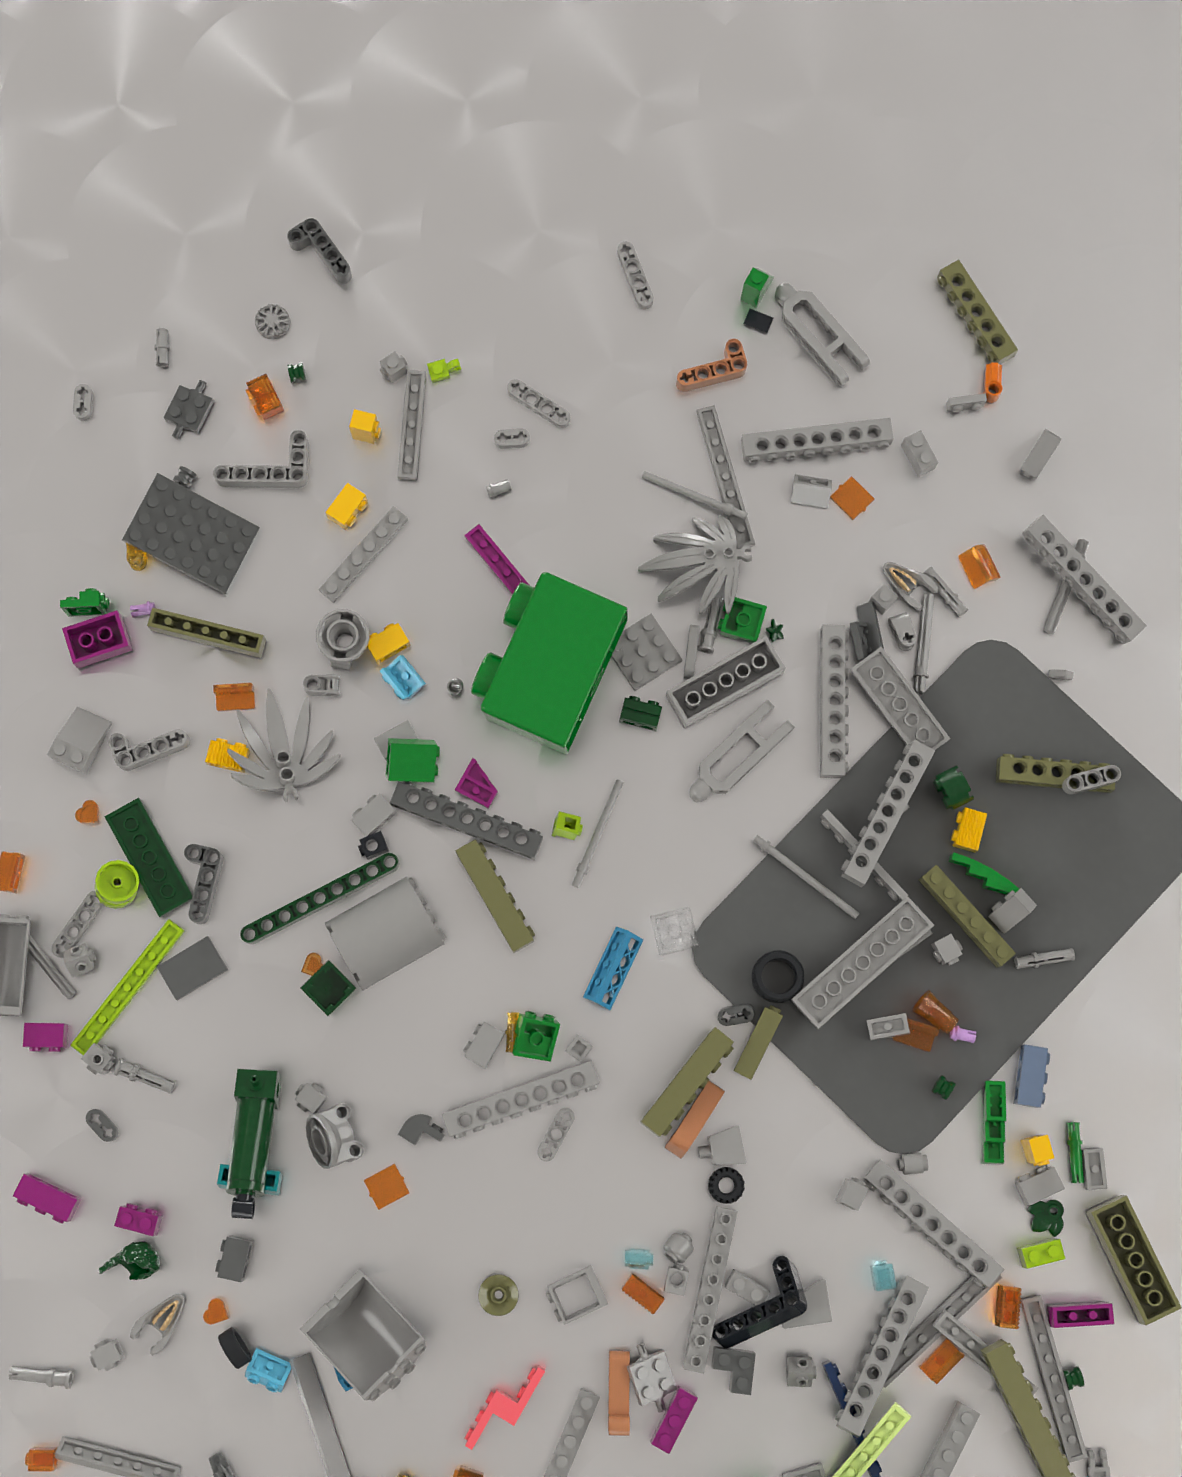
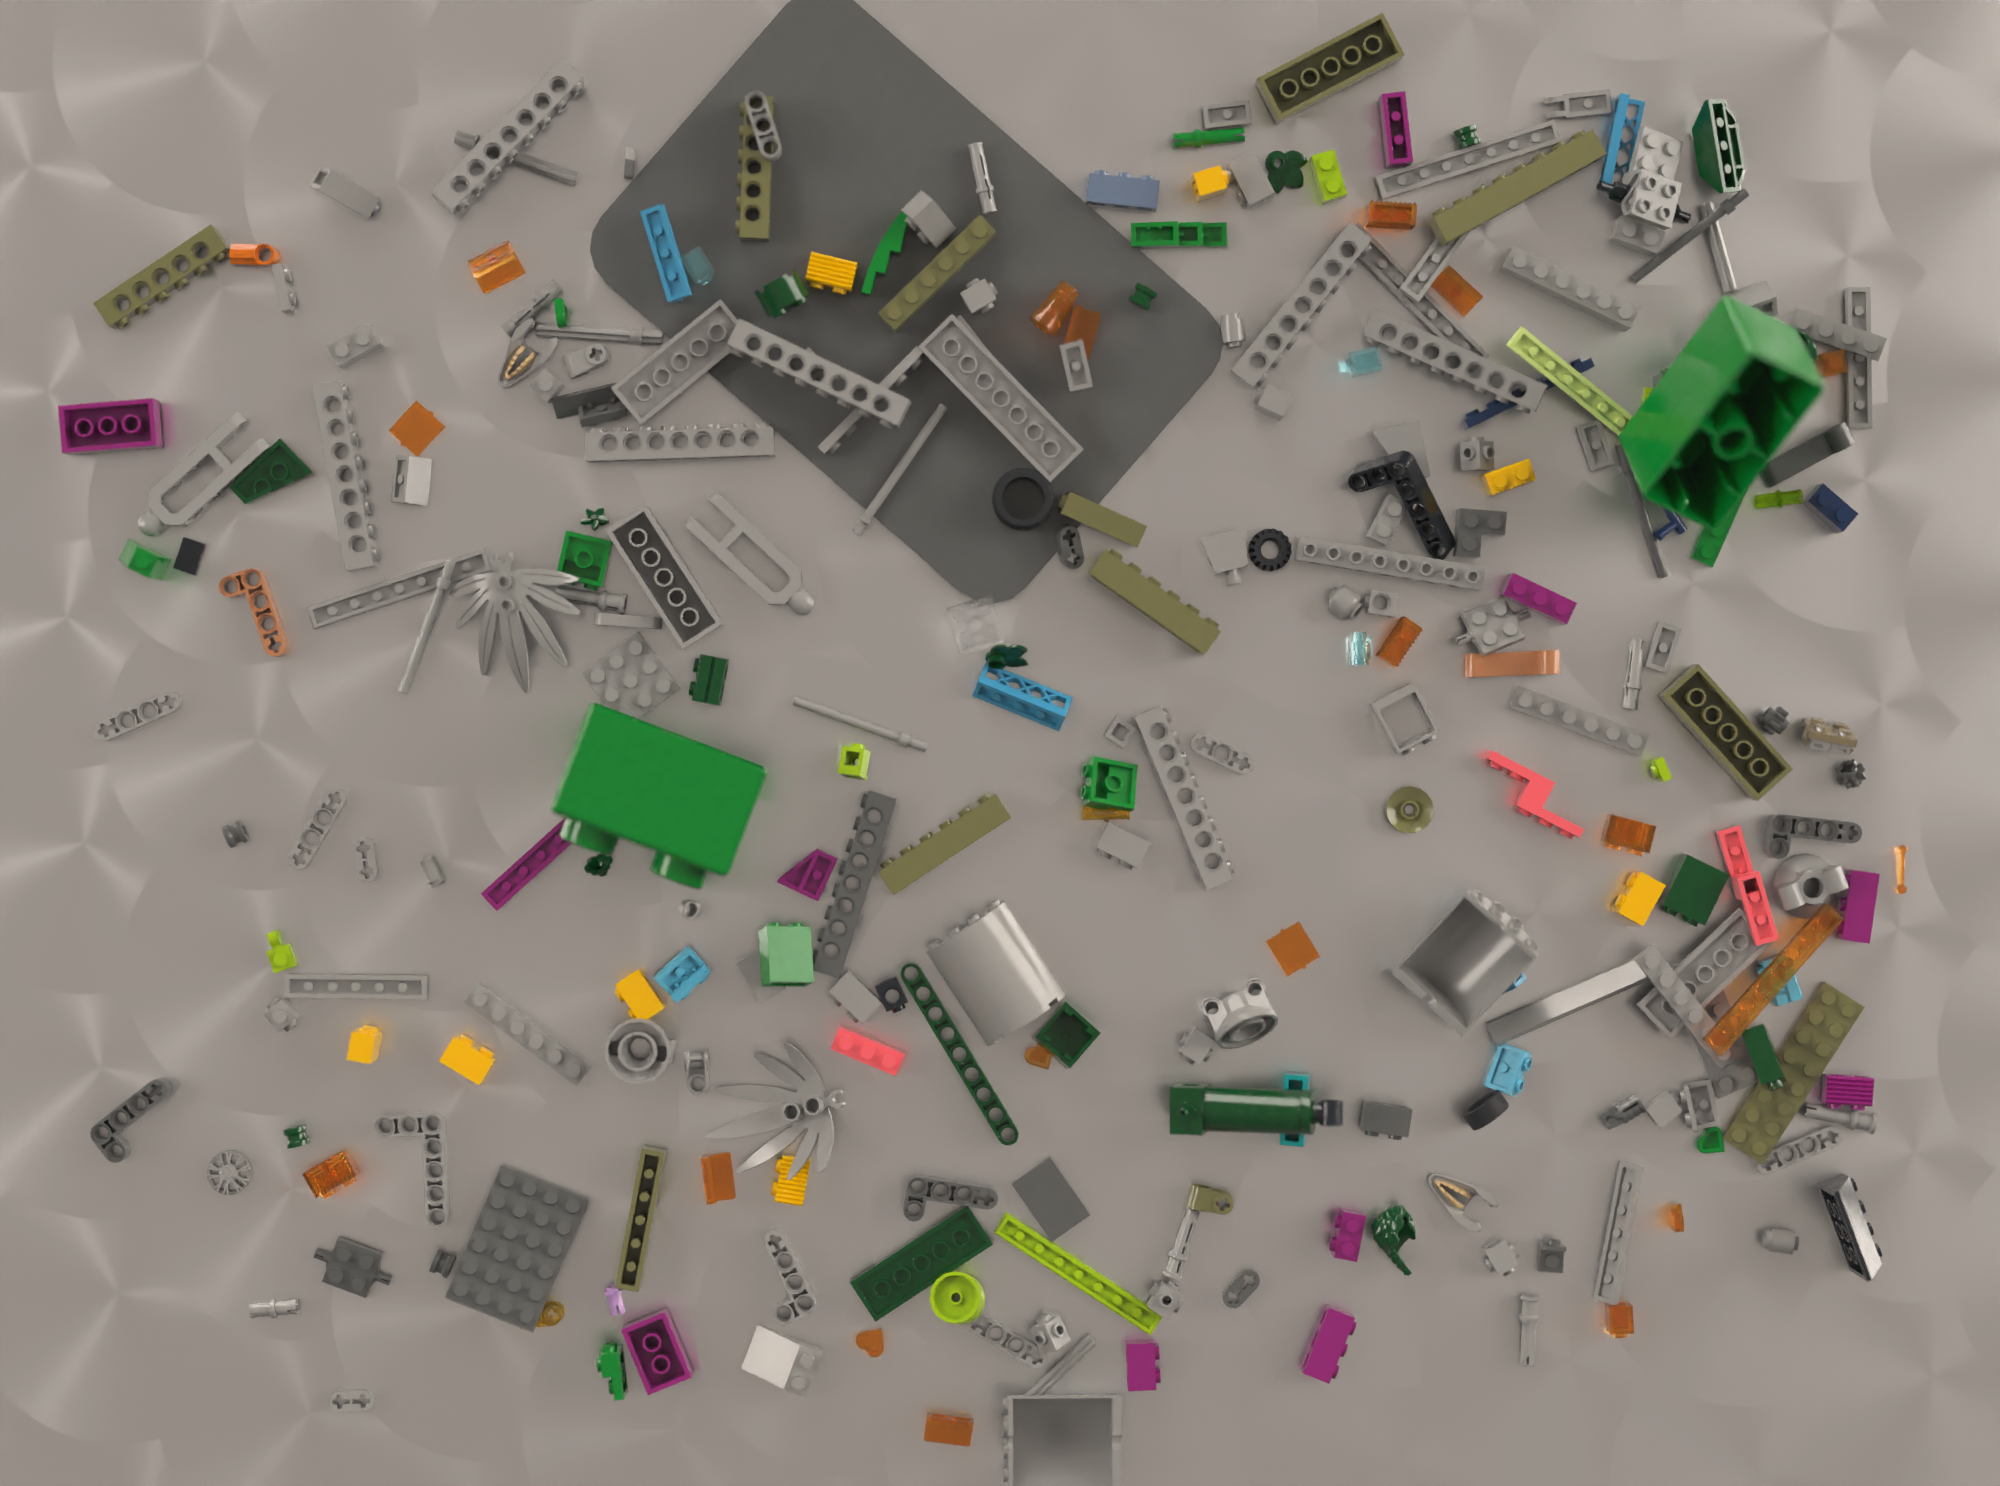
camera: 85 degrees left, 10 degrees up
clear orange tile [203,1298,229,1325] -> none
dark grey brick [398,1114,445,1145] -> none
nougat beam [664,1081,725,1159] -> none
lavender pin [950,1025,976,1043] -> none
none -> magenta brick [58,398,163,455]
none -> dark grey wheel [222,820,250,848]
none -> dark green wing [229,438,314,504]
none -> green tile [554,298,568,328]
none -> dark green plant [584,854,613,877]
none -> dark azure fence [640,204,692,303]
none -> clear light blue brick [681,246,716,285]
none -> coral brick [831,1025,905,1076]
none -> dark green plate [985,644,1029,669]
none -> olive piece [1187,1183,1233,1215]
none -> yellow brick [1481,459,1536,497]
none -> dark grey bracket [1538,1239,1566,1273]

